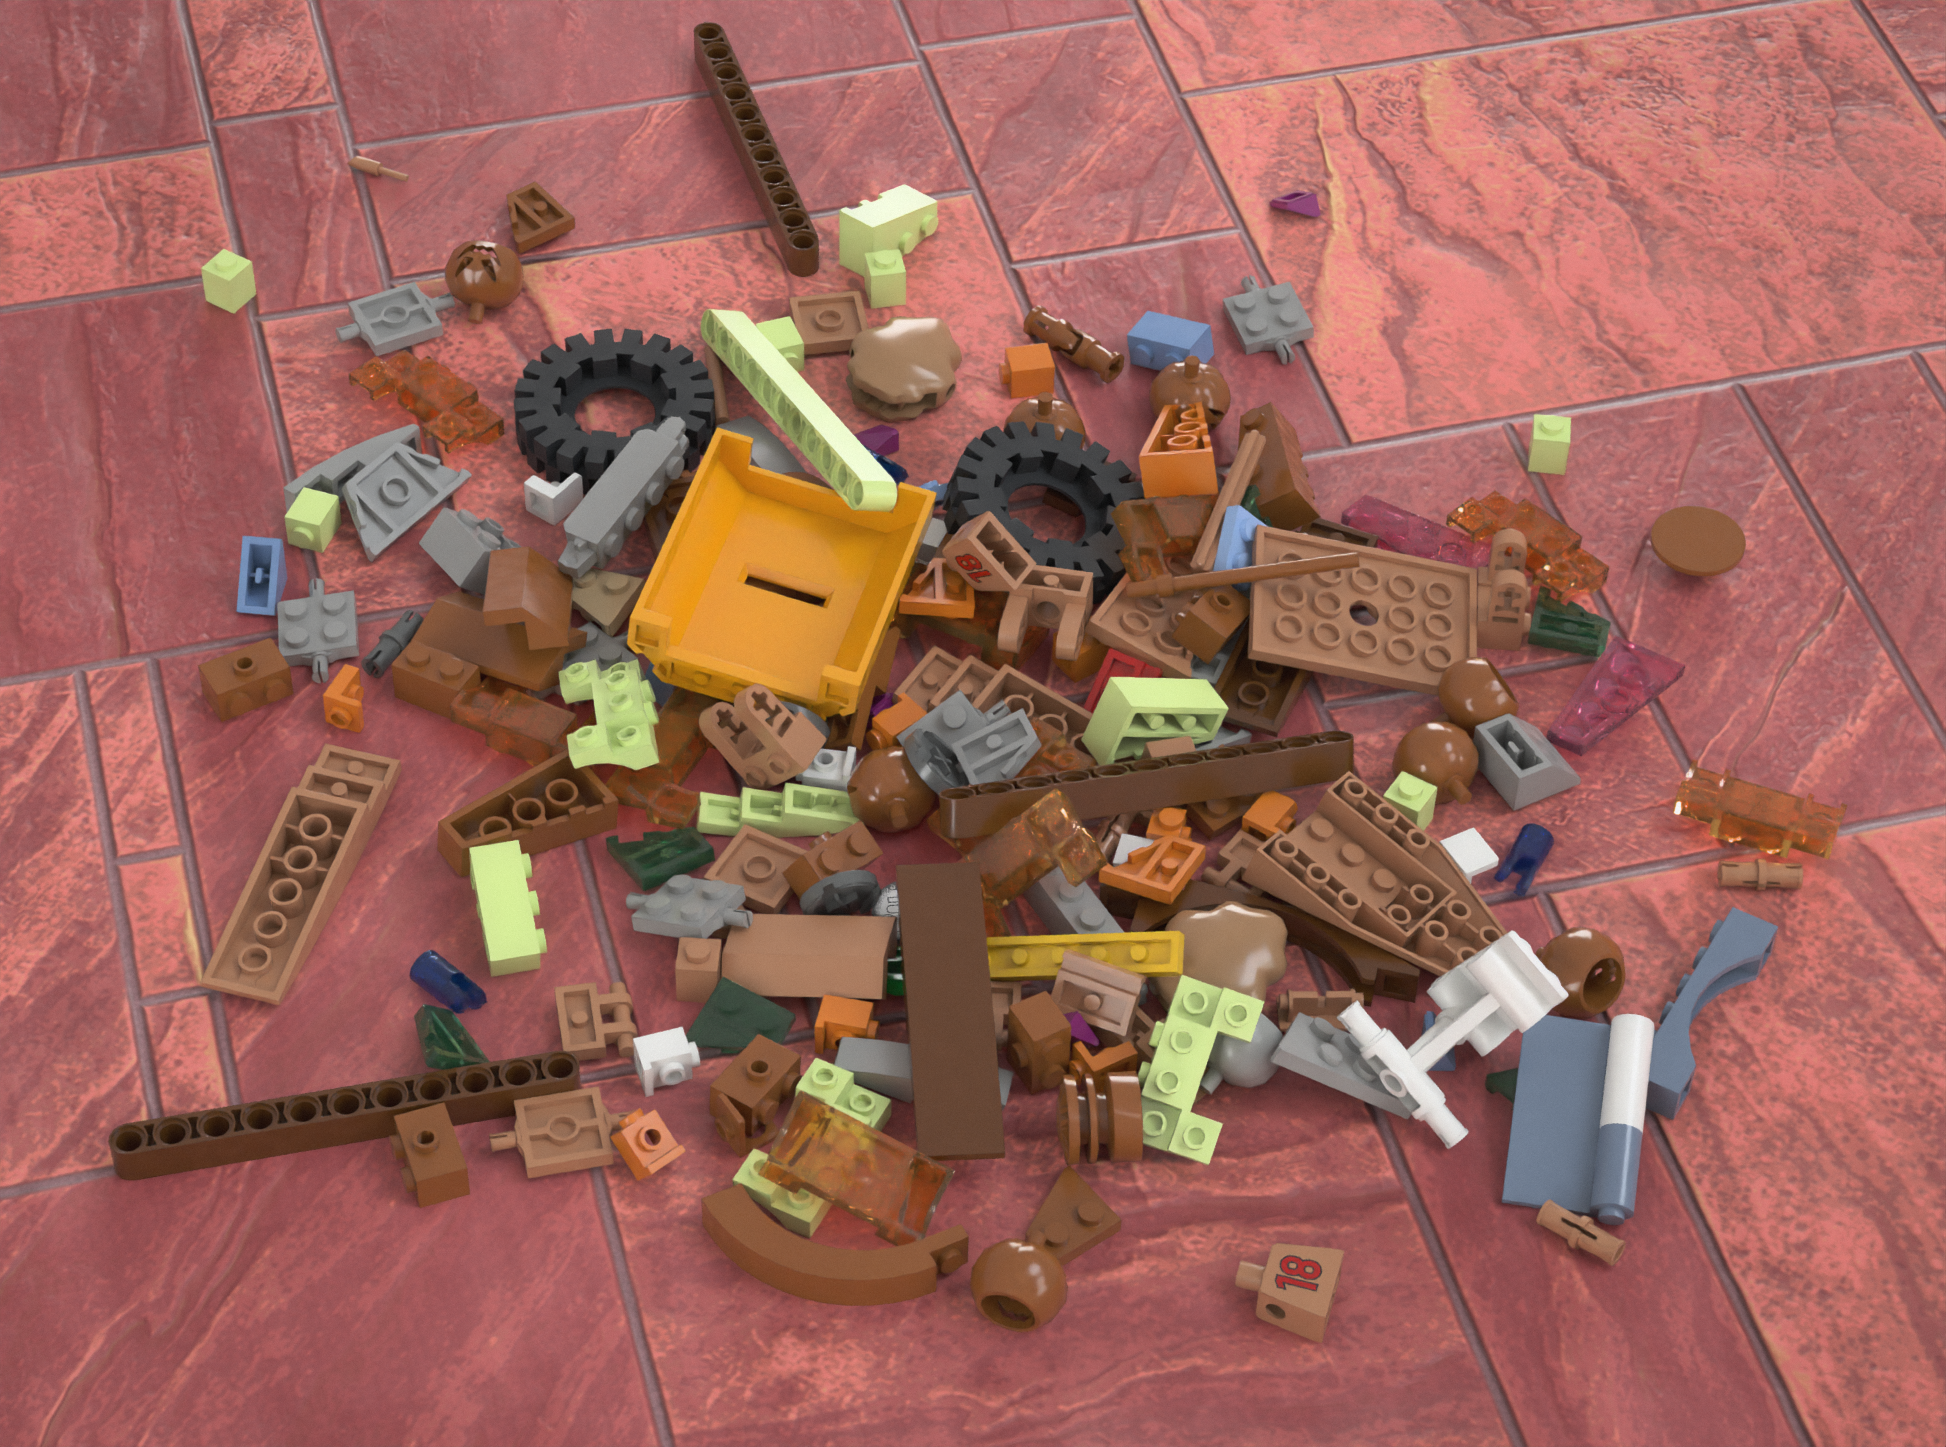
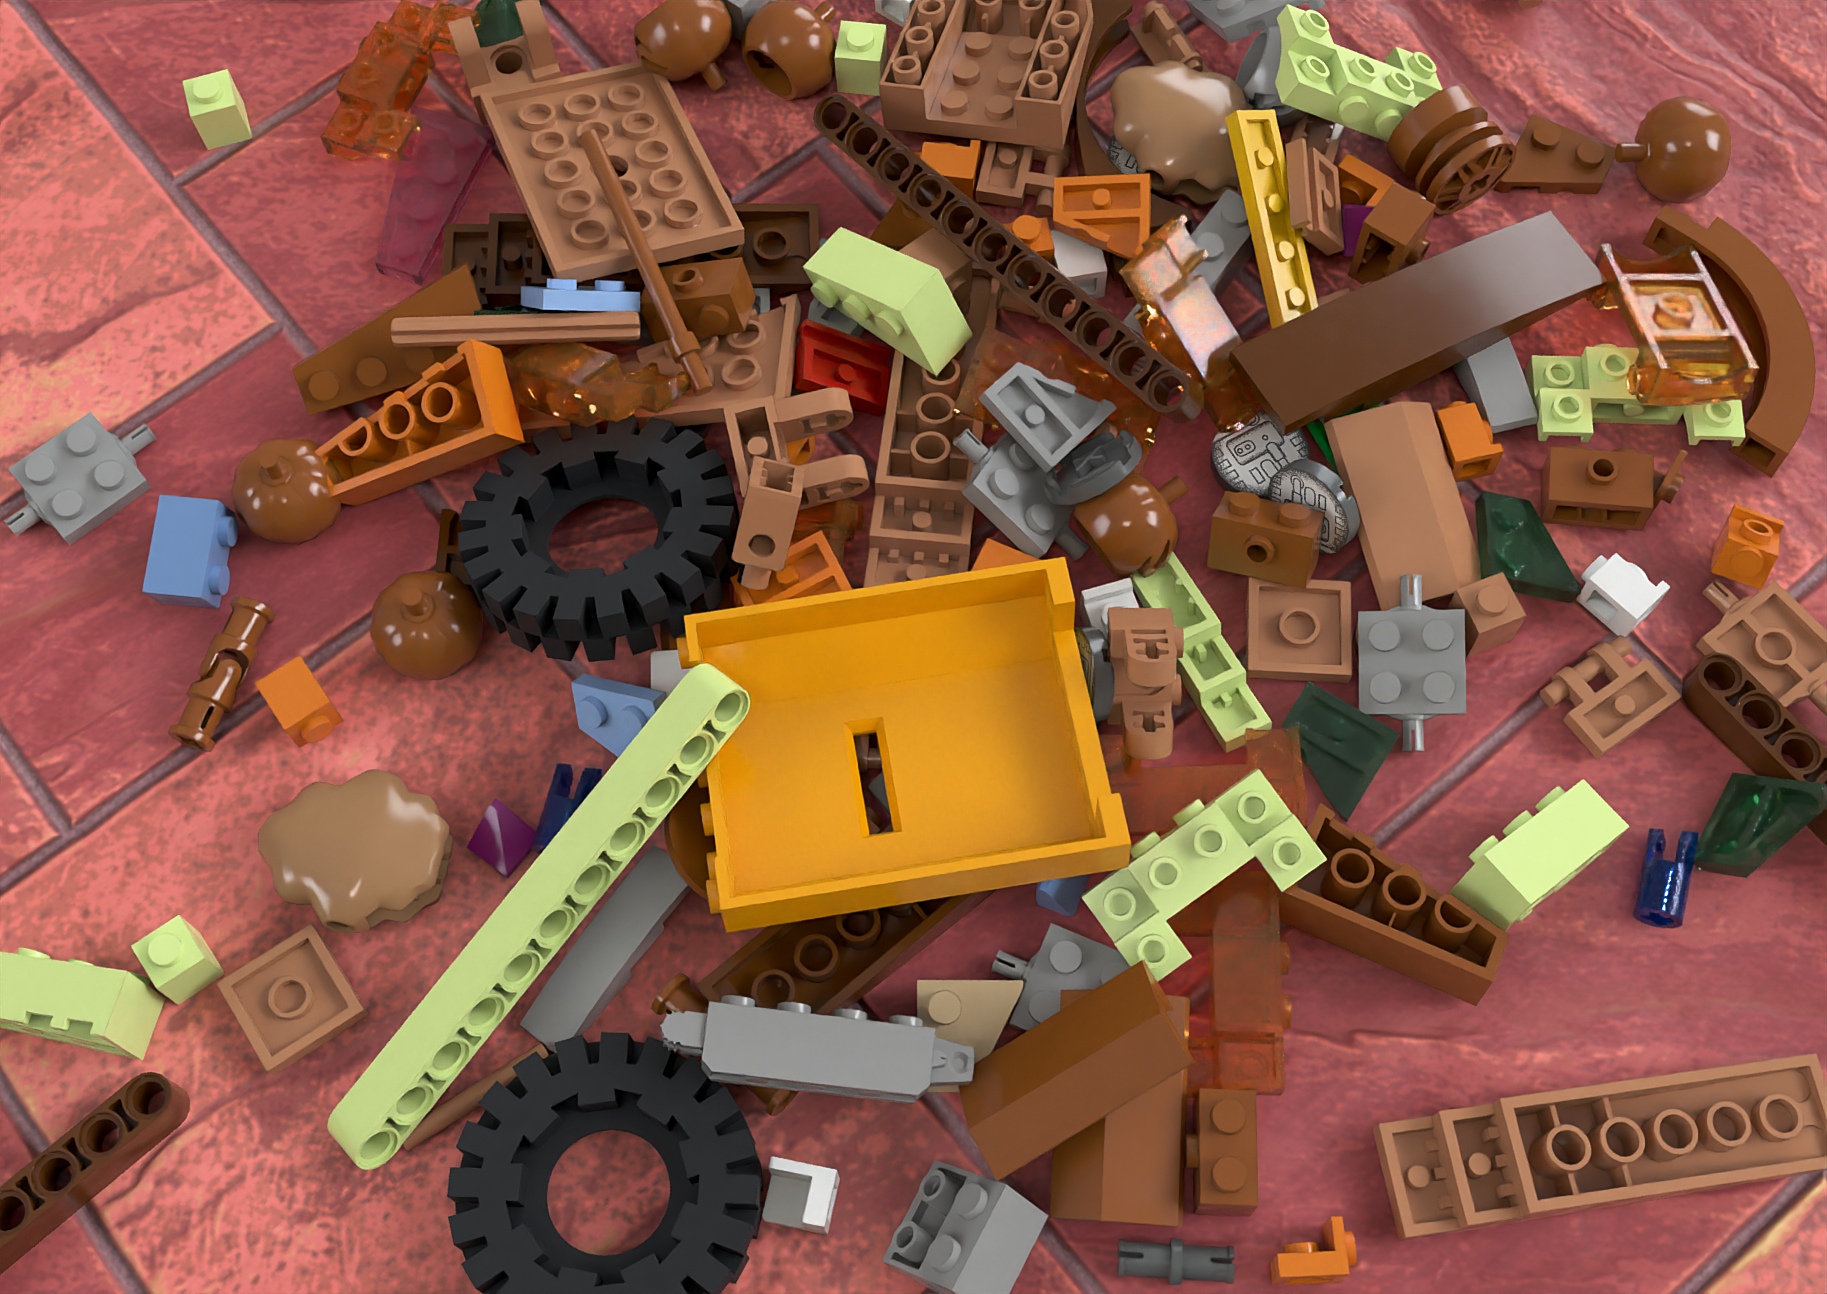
camera: 110 degrees left, 20 degrees up
yellowish green brick [756,316,804,372] -> none

